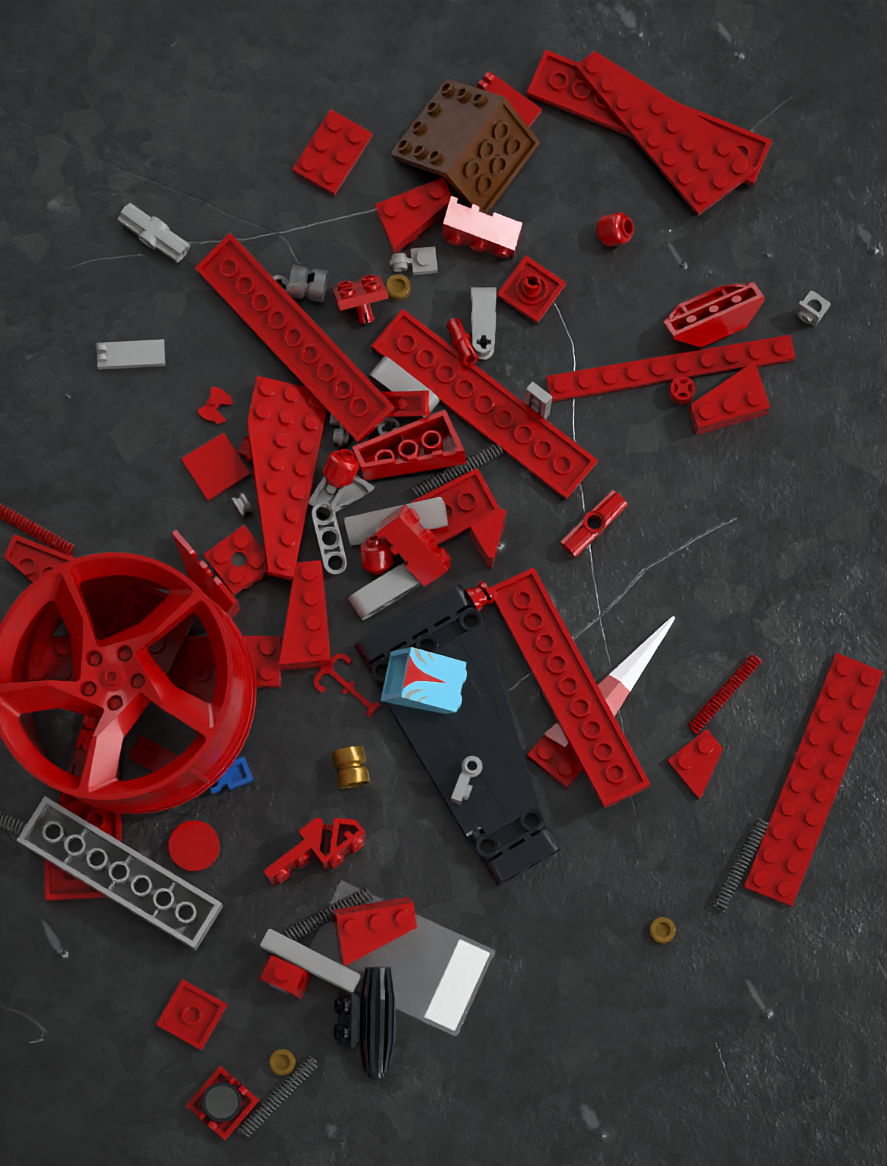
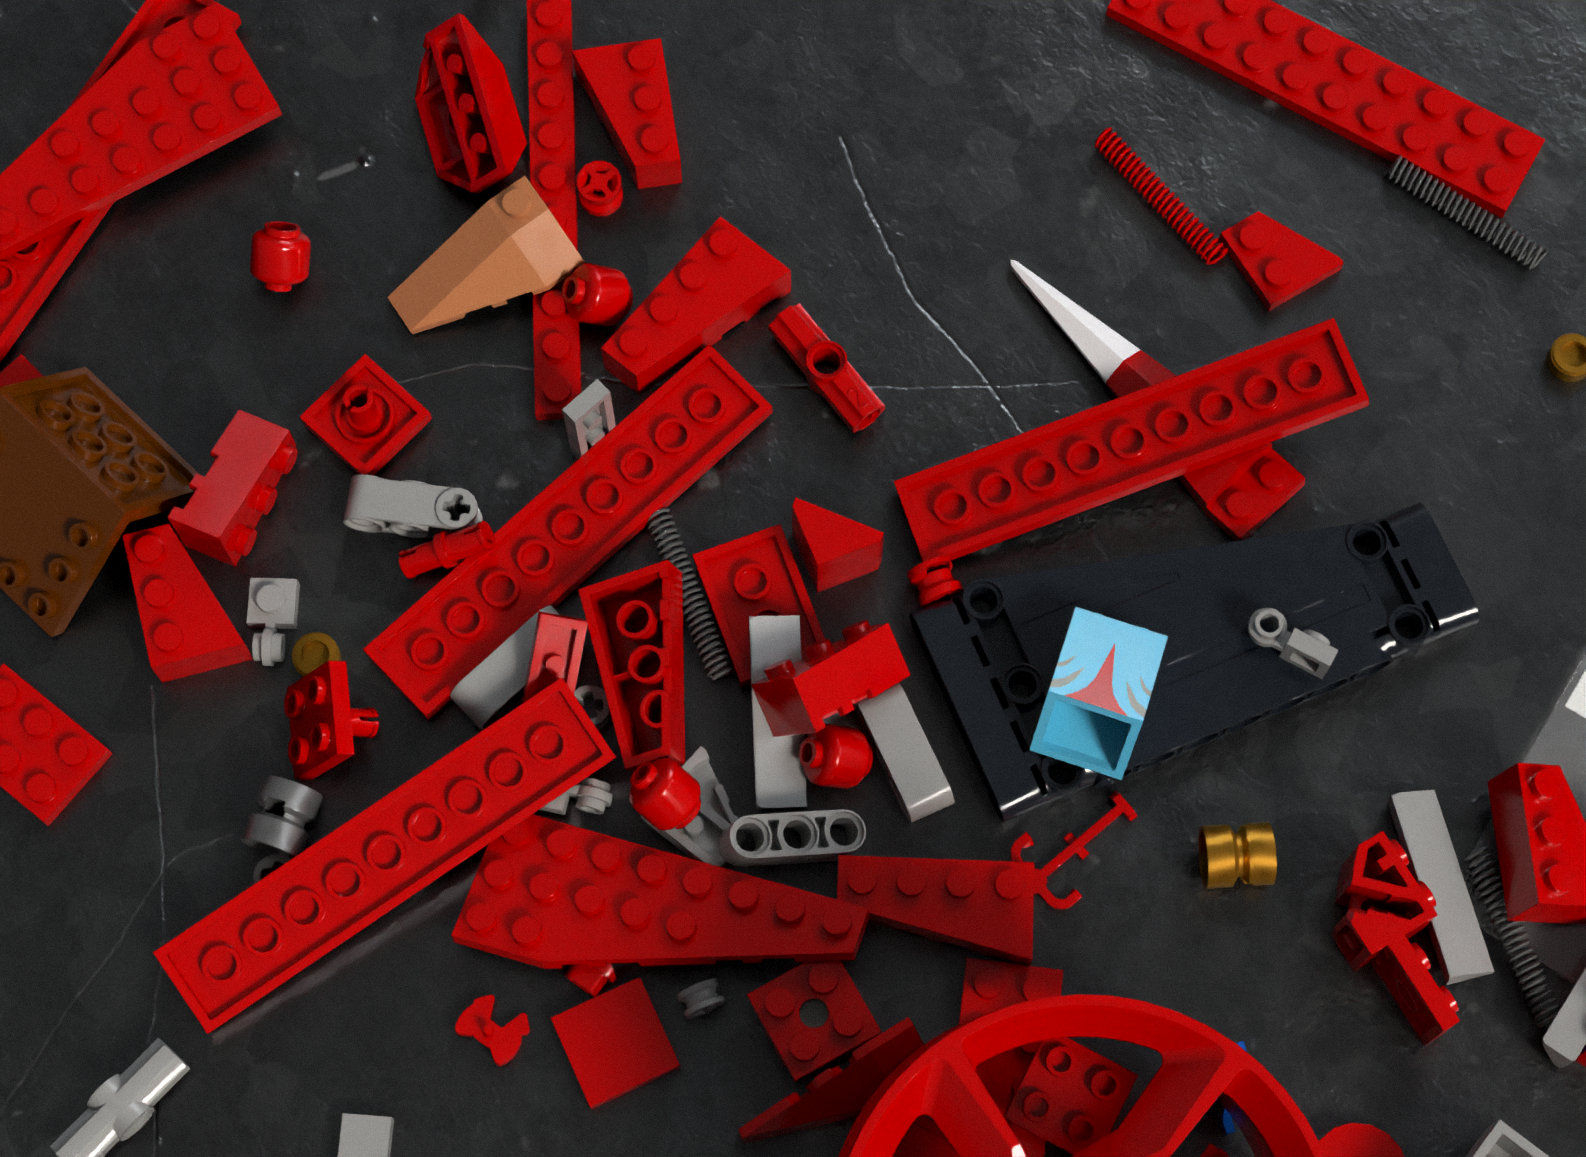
camera: 80 degrees left, 5 degrees down
none -> nougat wedge [387,176,586,334]
none -> red head [562,263,633,327]
none -> red wedge [601,216,791,395]
none -> light grey slope [1387,790,1494,985]

